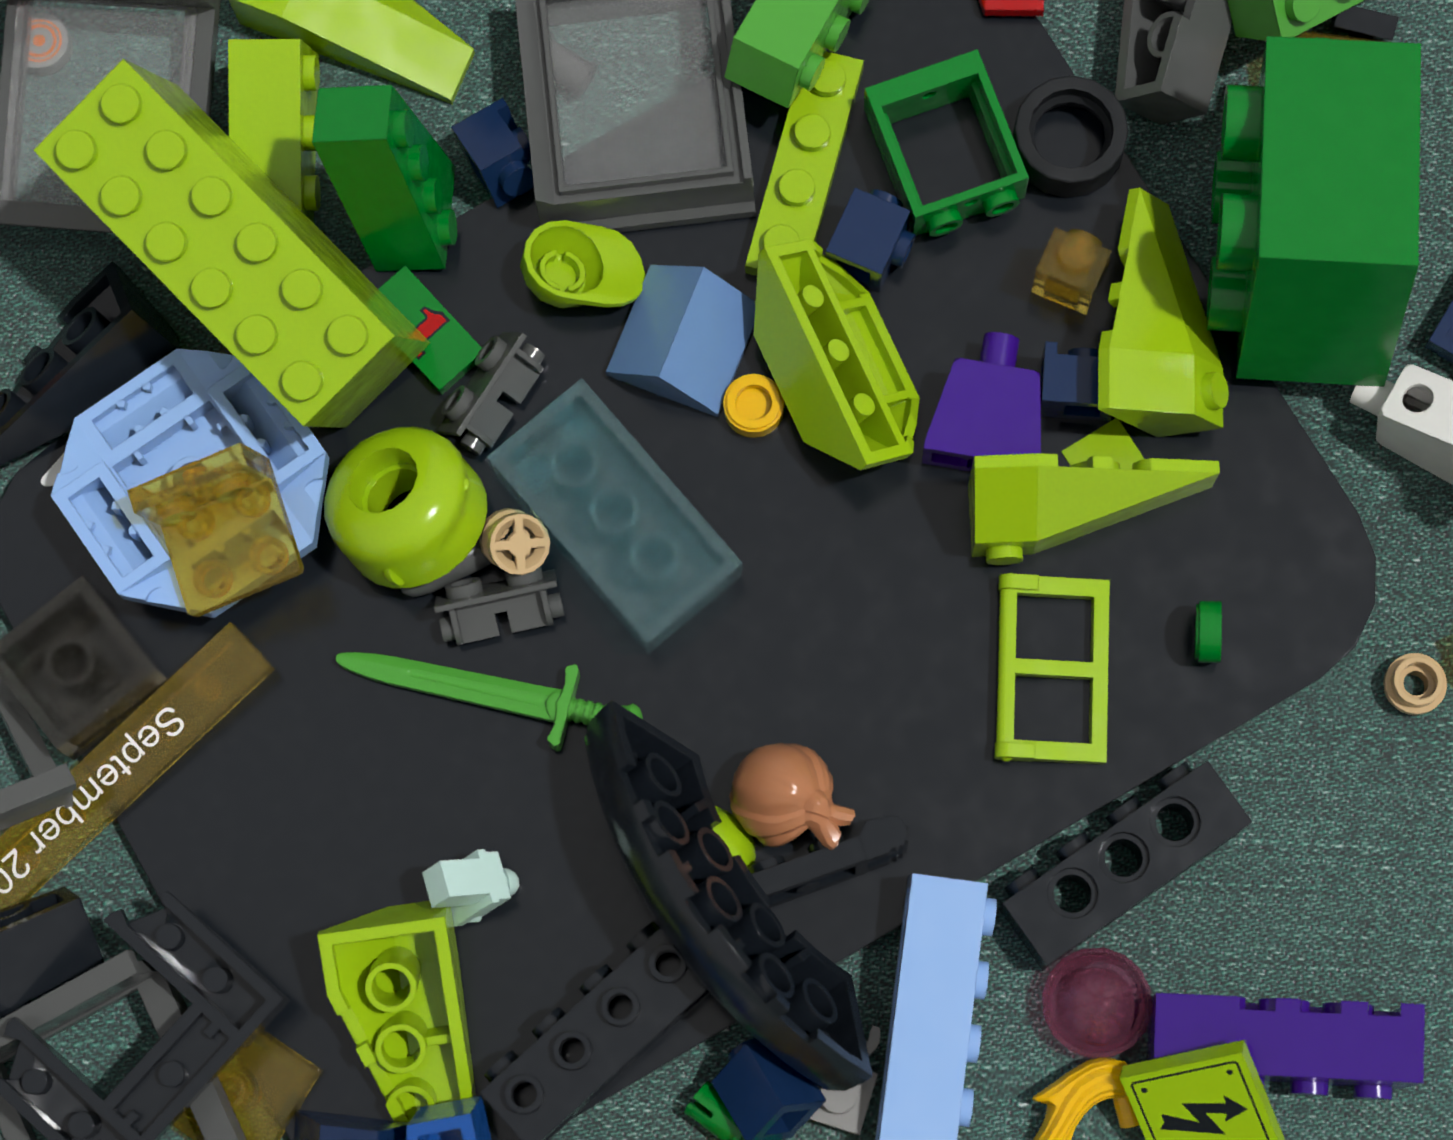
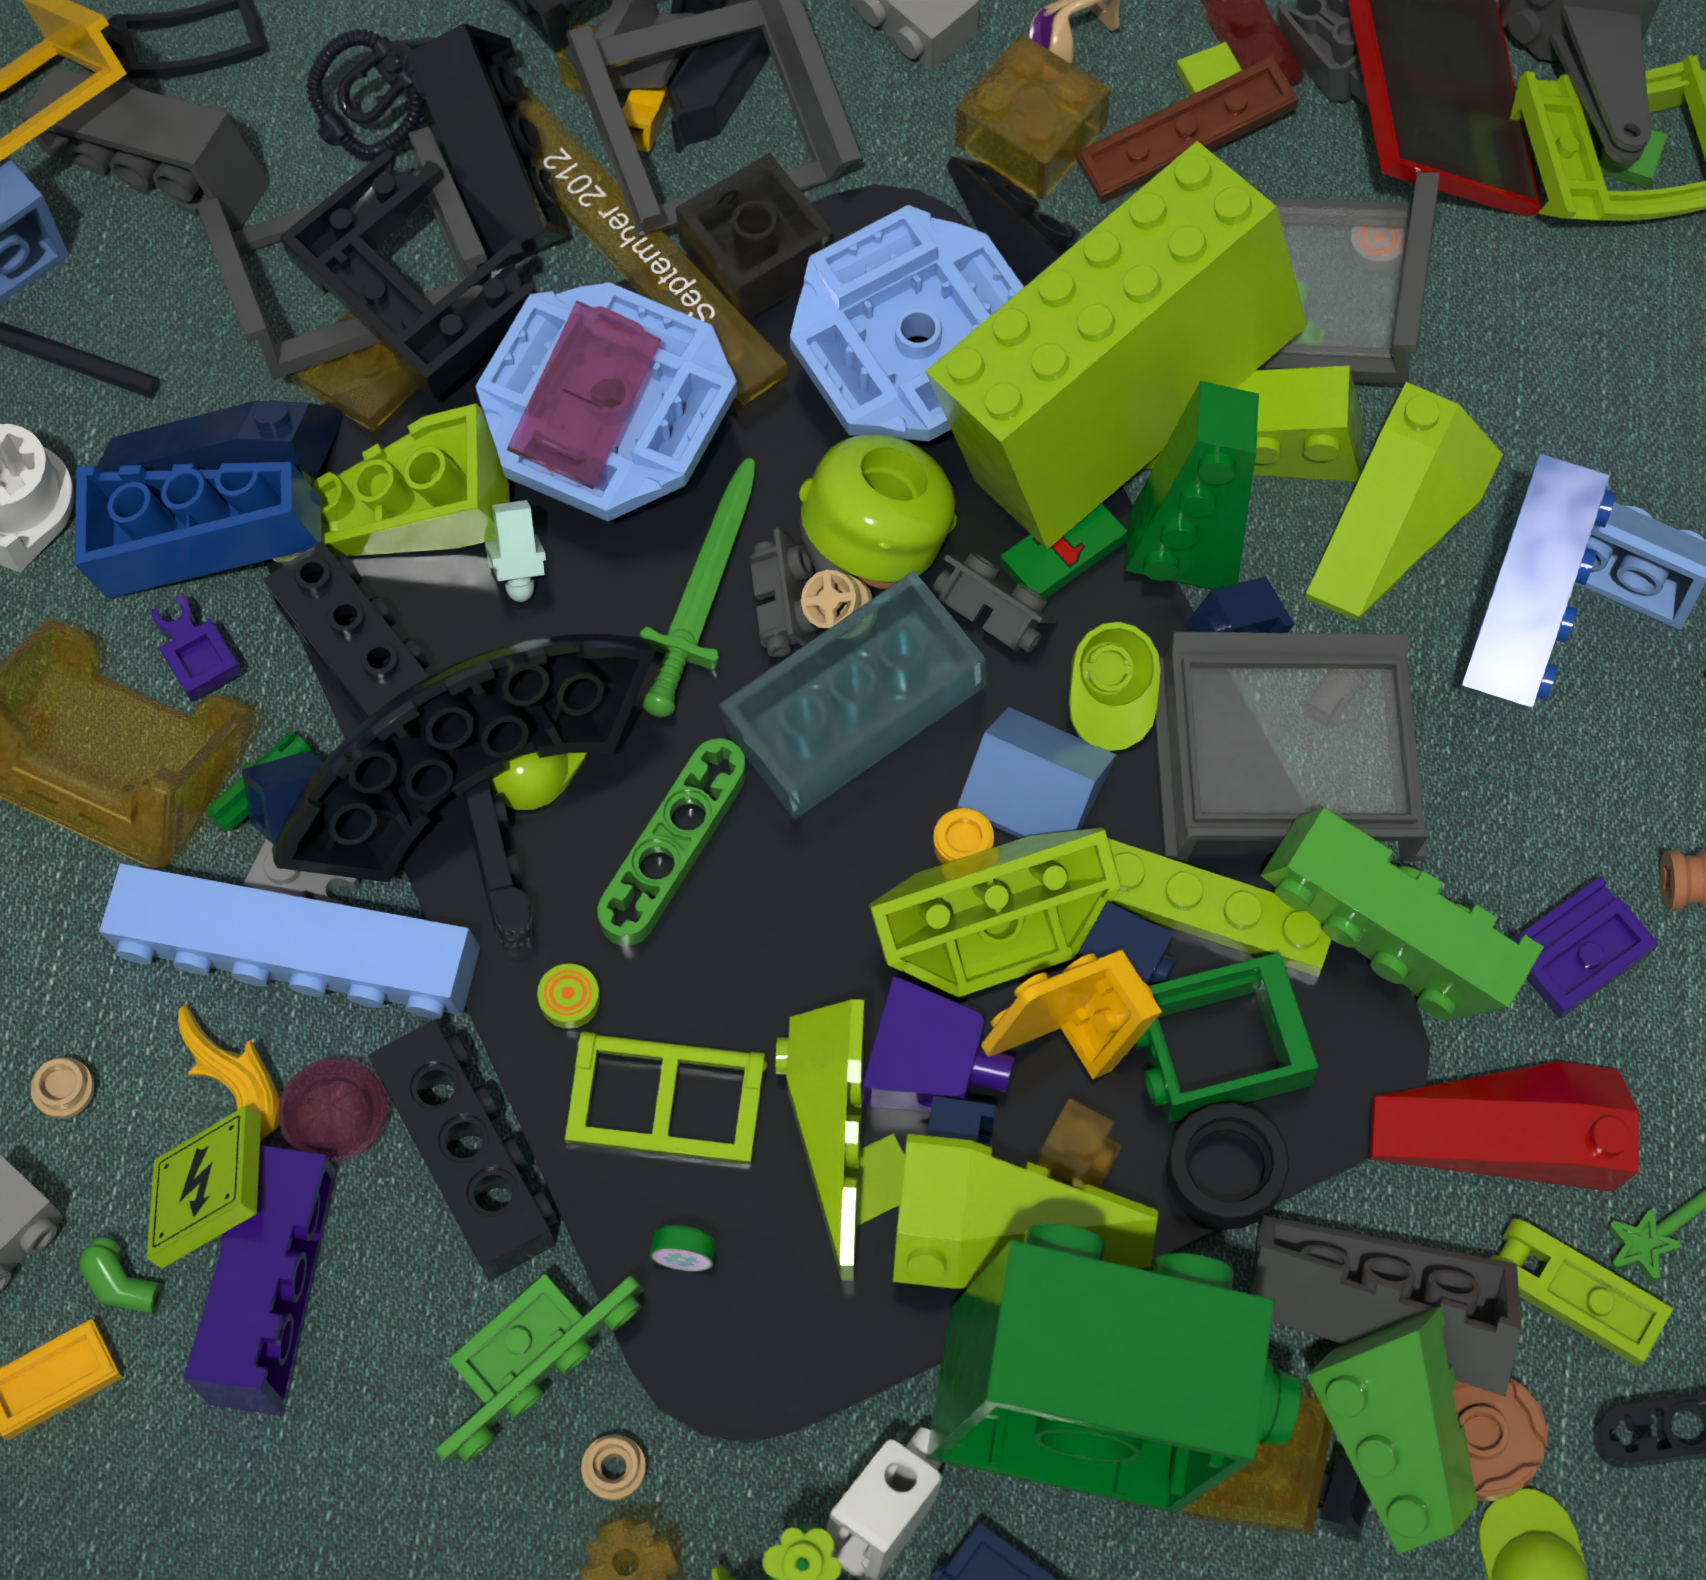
camera: 90 degrees right, 10 degrees down
clear yellow bracket [127,443,304,617] -> none
nougat hat [729,743,855,850] -> none
none -> bright green bracket [435,1274,645,1463]
none -> light blue piece [475,282,738,521]
none -> clear pink piece [507,300,661,489]
none -> lime tile [537,964,600,1029]
none -> bright green beam [597,738,746,946]
none -> yellow bracket [981,950,1162,1079]

